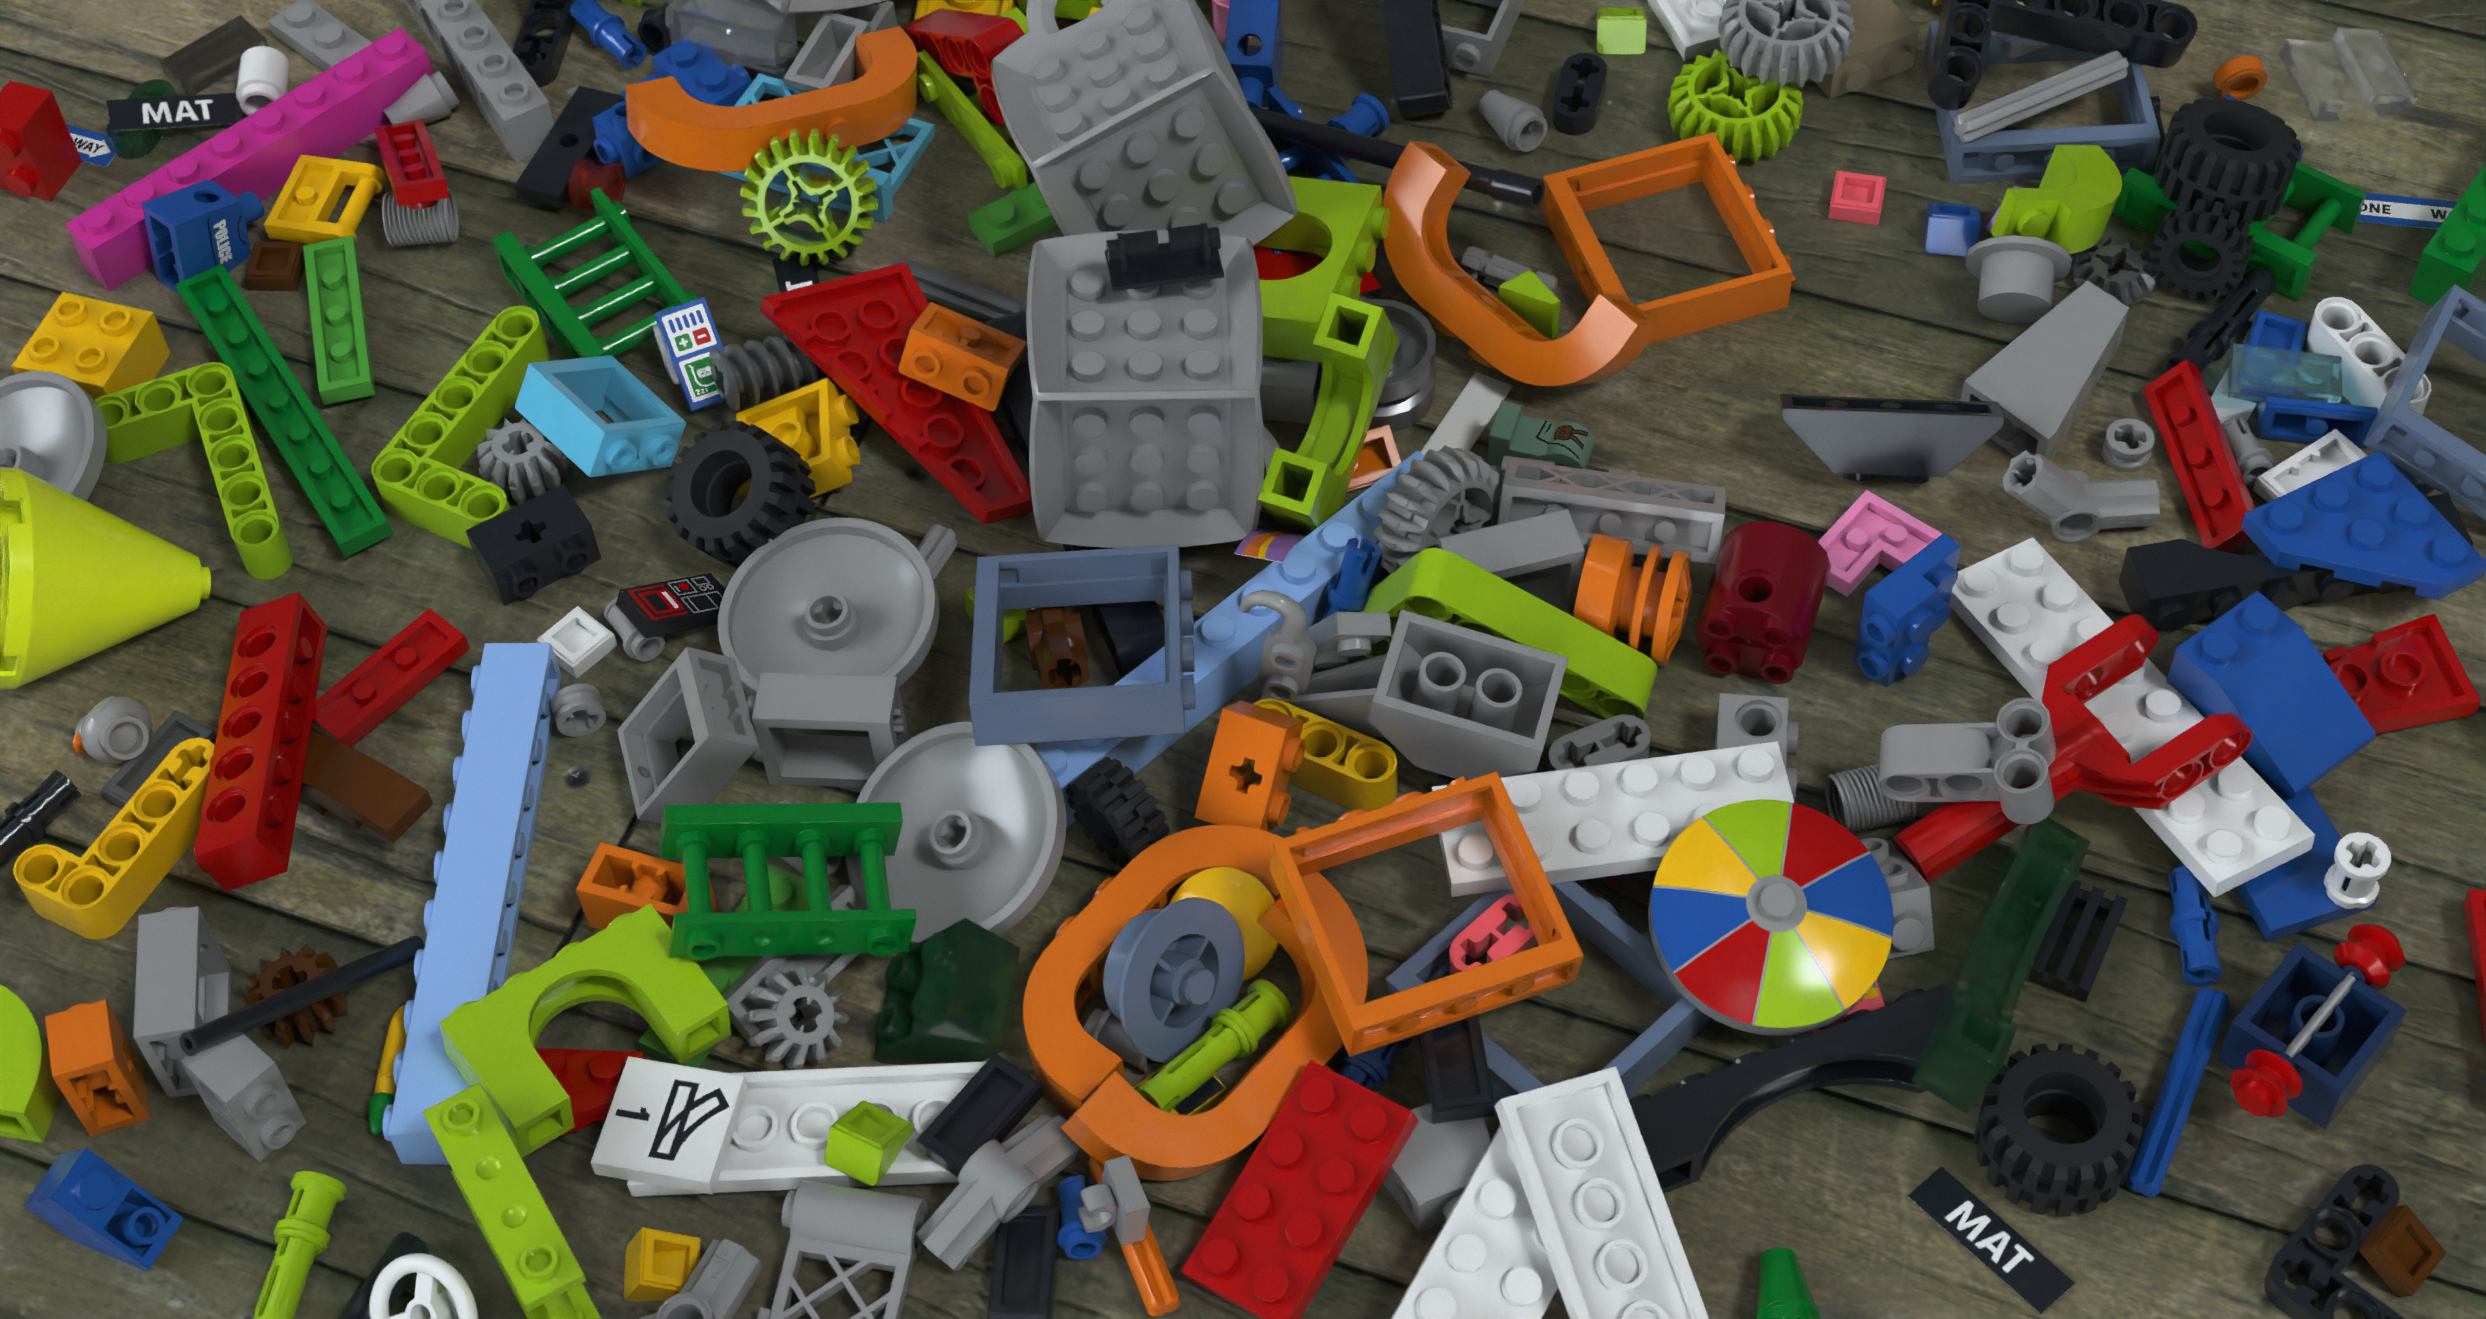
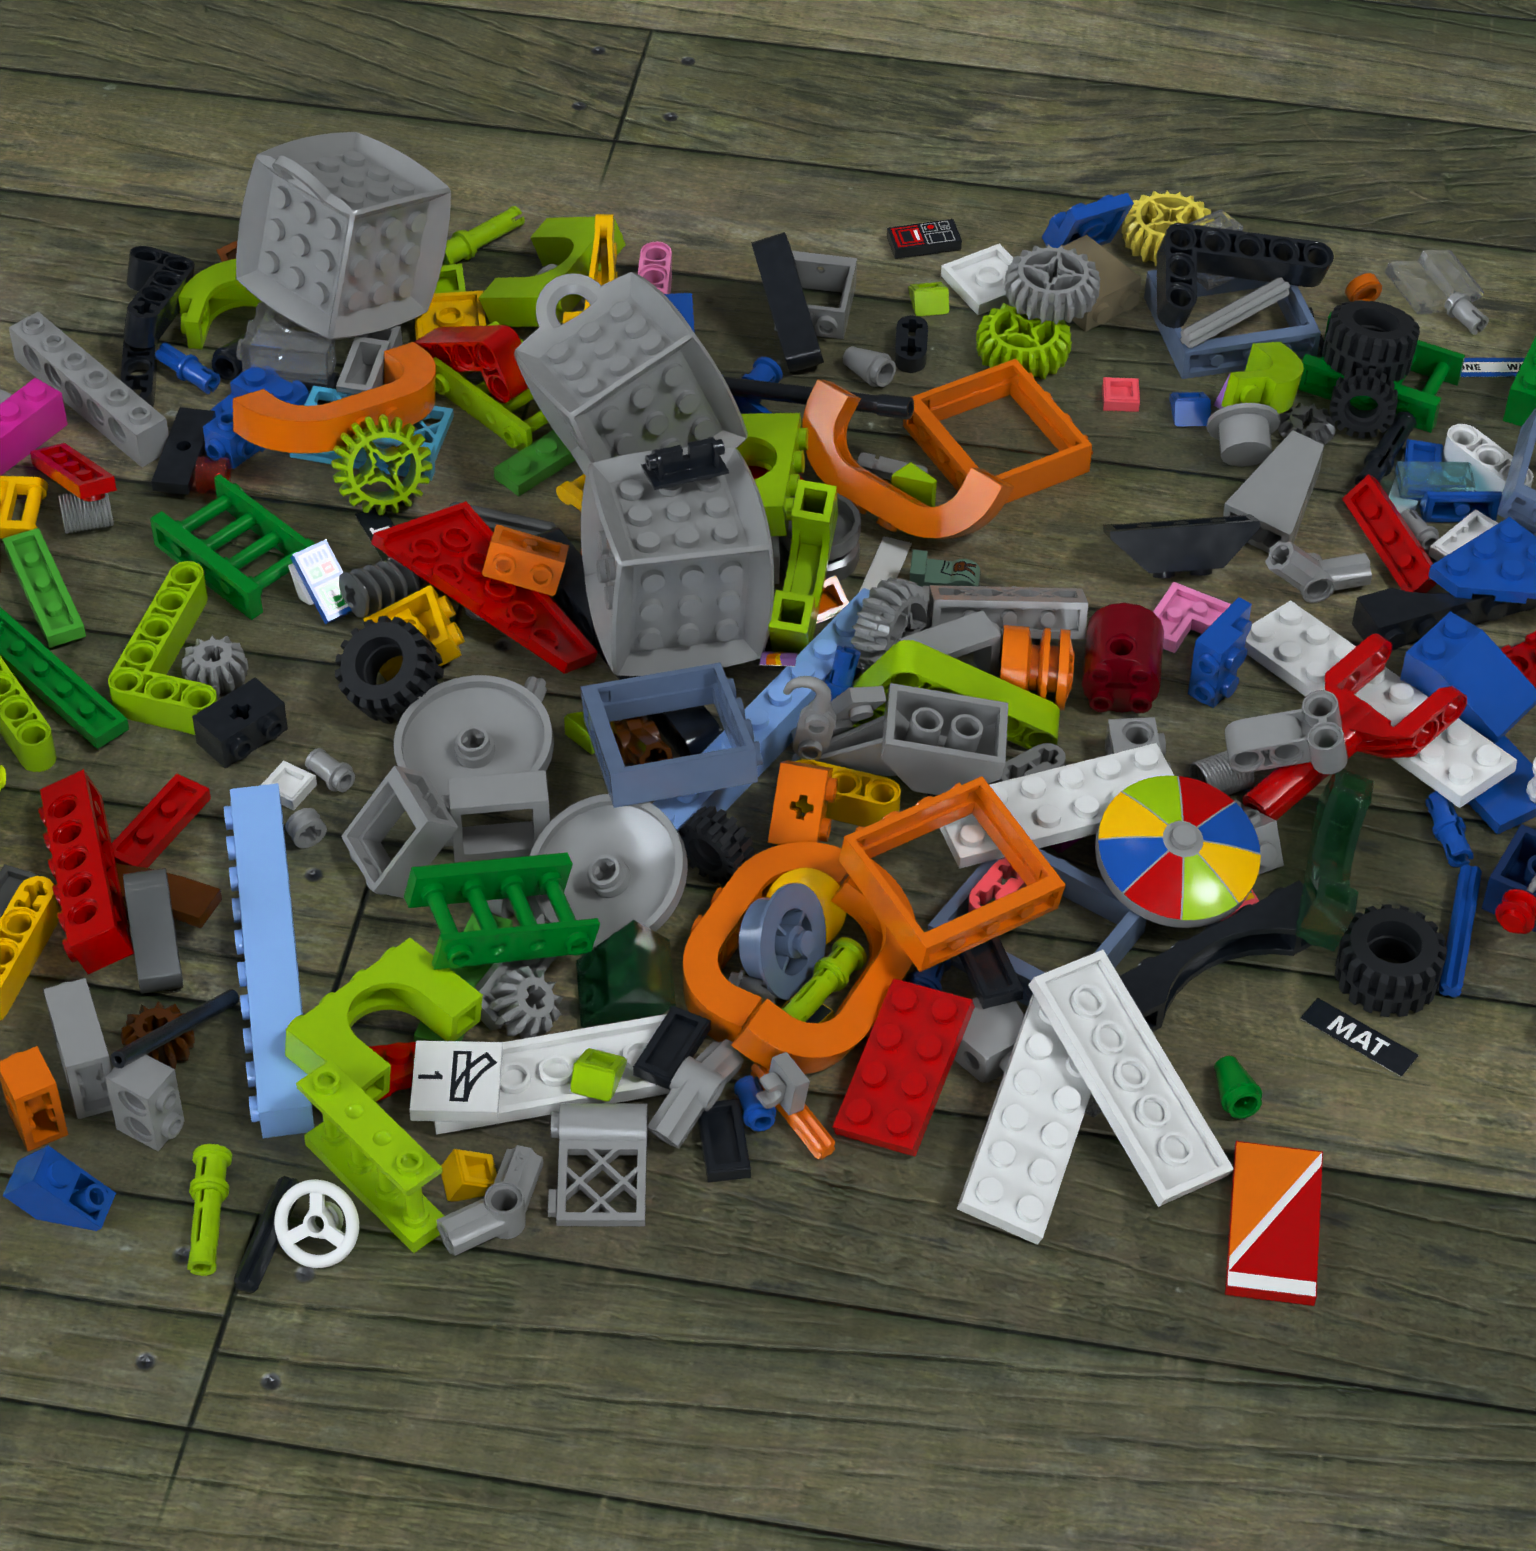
camera: 15 degrees left, 5 degrees down
yellow piece [368,1005,407,1135] -> none
light grey cone [383,71,460,124] -> none
medium azure window [514,355,687,477] -> none
orange brick [576,842,719,930] -> none
black tile [616,573,725,638] -> none
black tile [2029,878,2128,1002] -> none
light grey bush [2102,418,2155,472] -> none
none -> dark grey beam [123,868,183,994]
none -> light grey pin [1444,292,1489,335]

